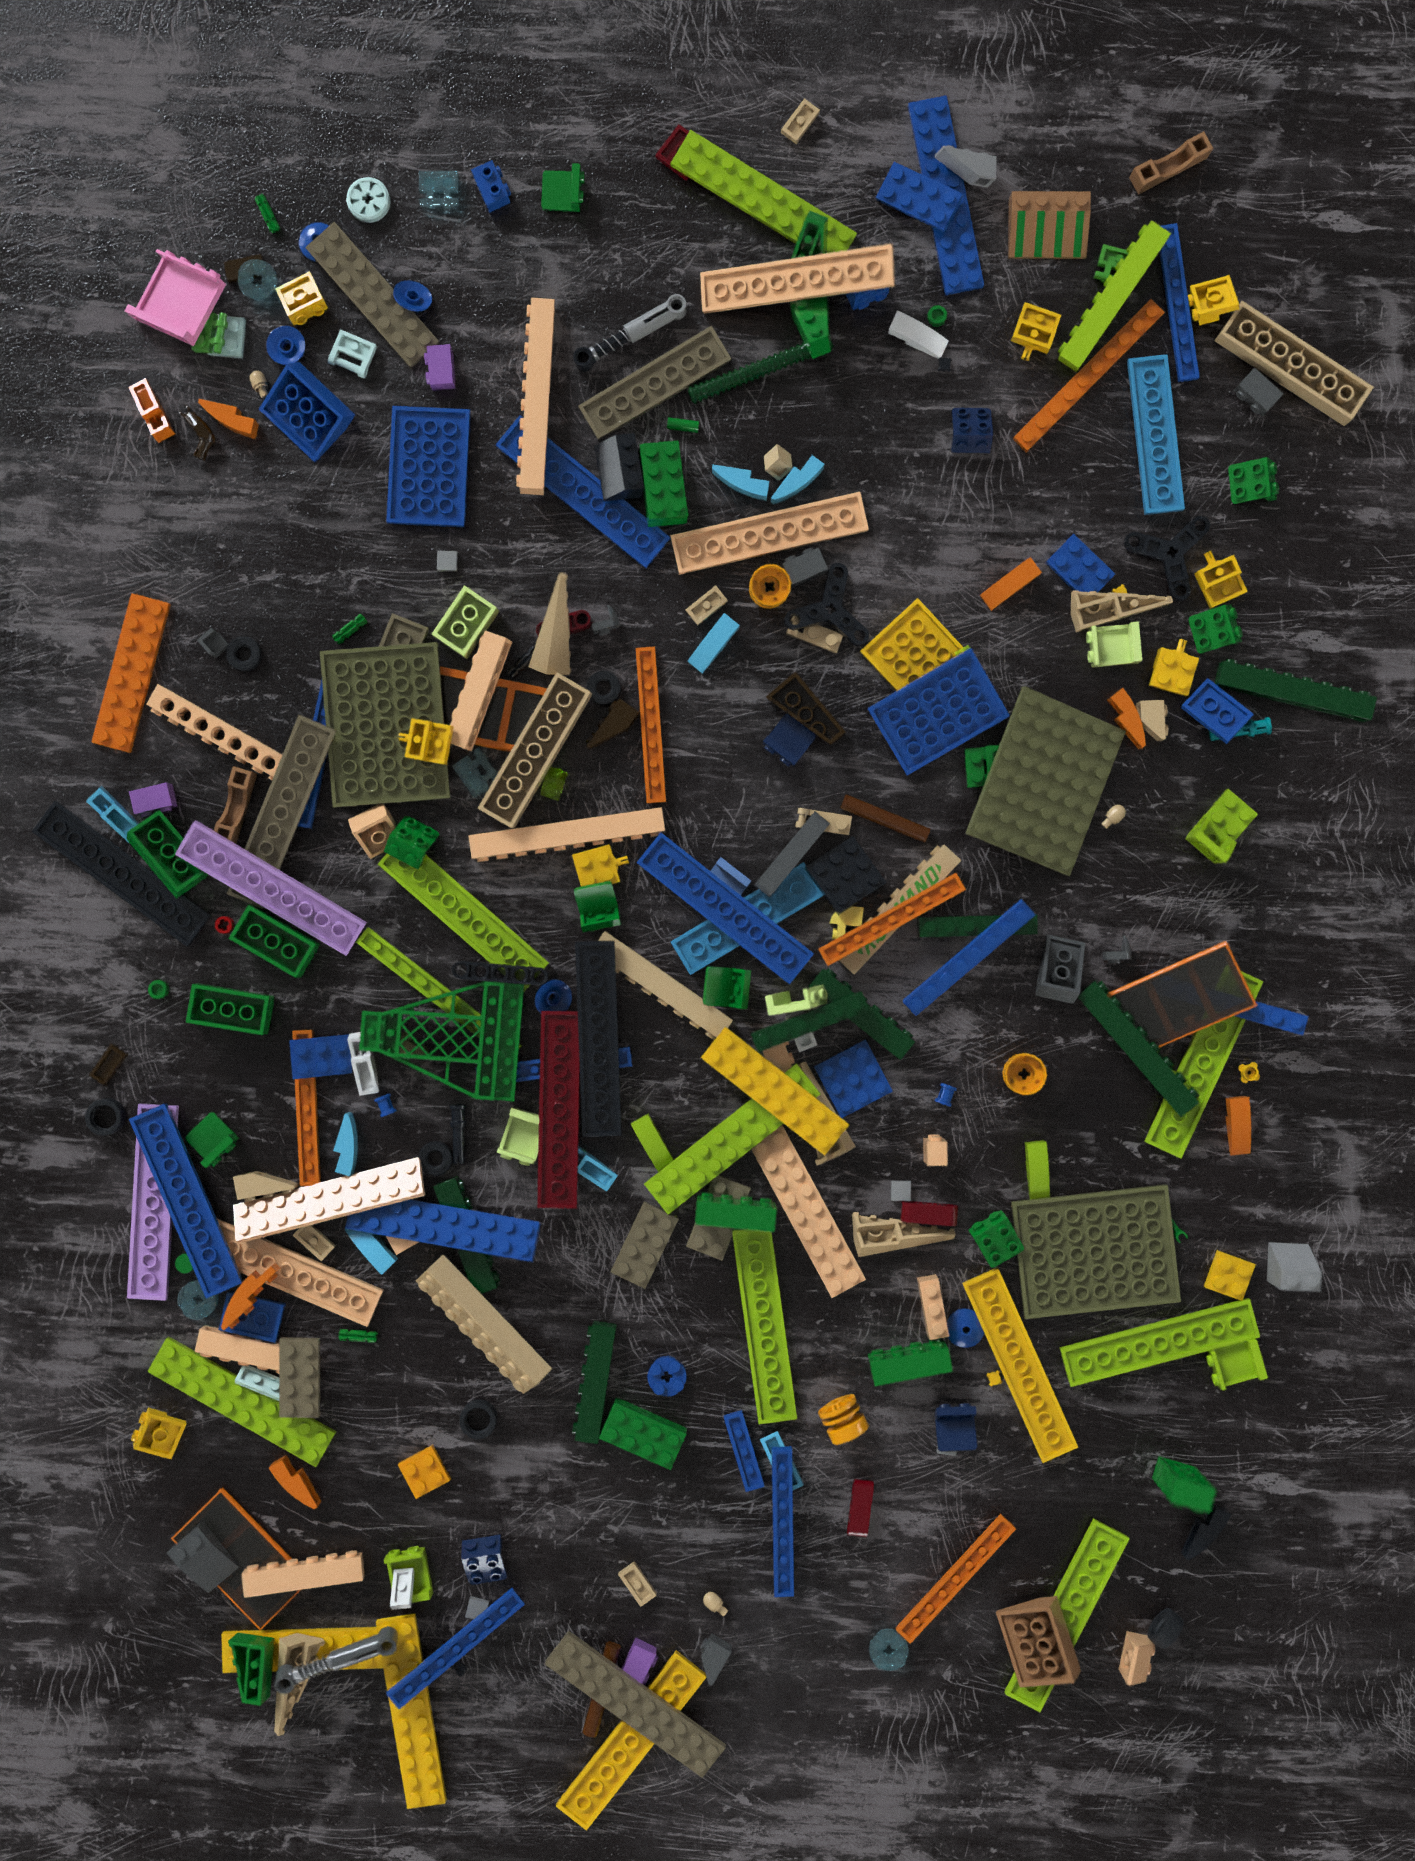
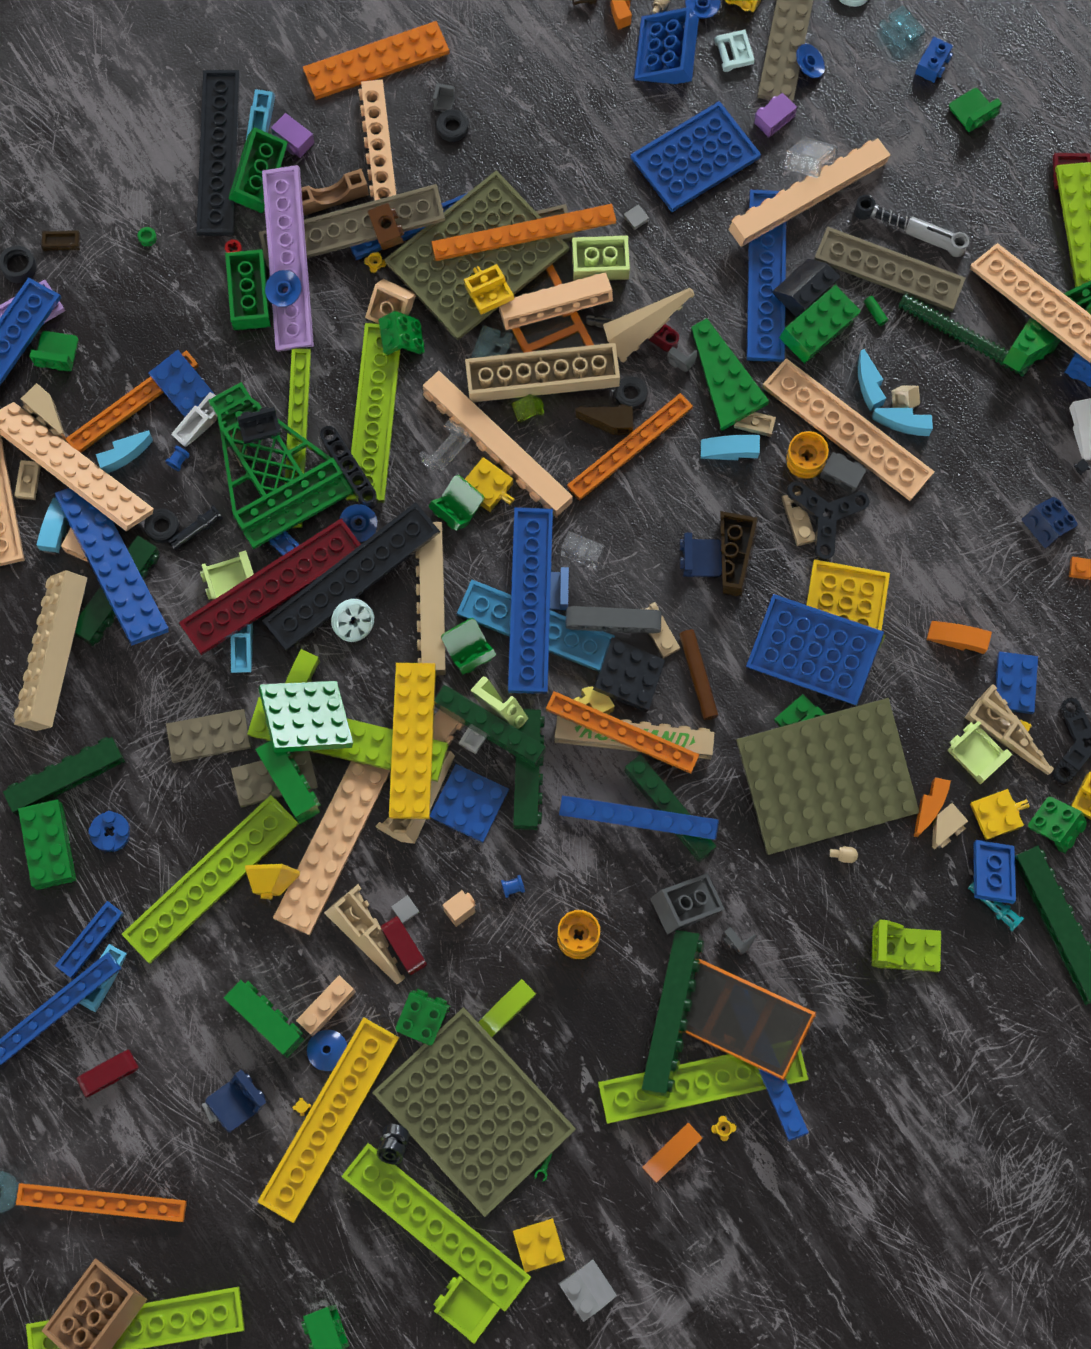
camera: 50 degrees right, 15 degrees down
green brick [186,983,275,1035] -> none
green axle [332,614,367,644] -> none
light orange wheel [818,1394,869,1445] -> none
none -> black bracket [237,407,282,444]
none -> yellow slope [245,864,300,899]
none -> plate [259,681,353,753]
none -> blue dish [265,270,302,307]
none -> light aqua wheel [331,599,374,642]
none -> yellow plate [364,252,386,273]
none -> reddish brown brick [368,203,405,250]
none -> black wheel [377,1124,410,1165]
none -> clear panel [419,420,472,471]
none -> orange plate [431,204,616,261]
none -> clear brick [561,531,604,569]
none -> green wing [691,318,769,431]
none -> clear panel [784,137,838,178]

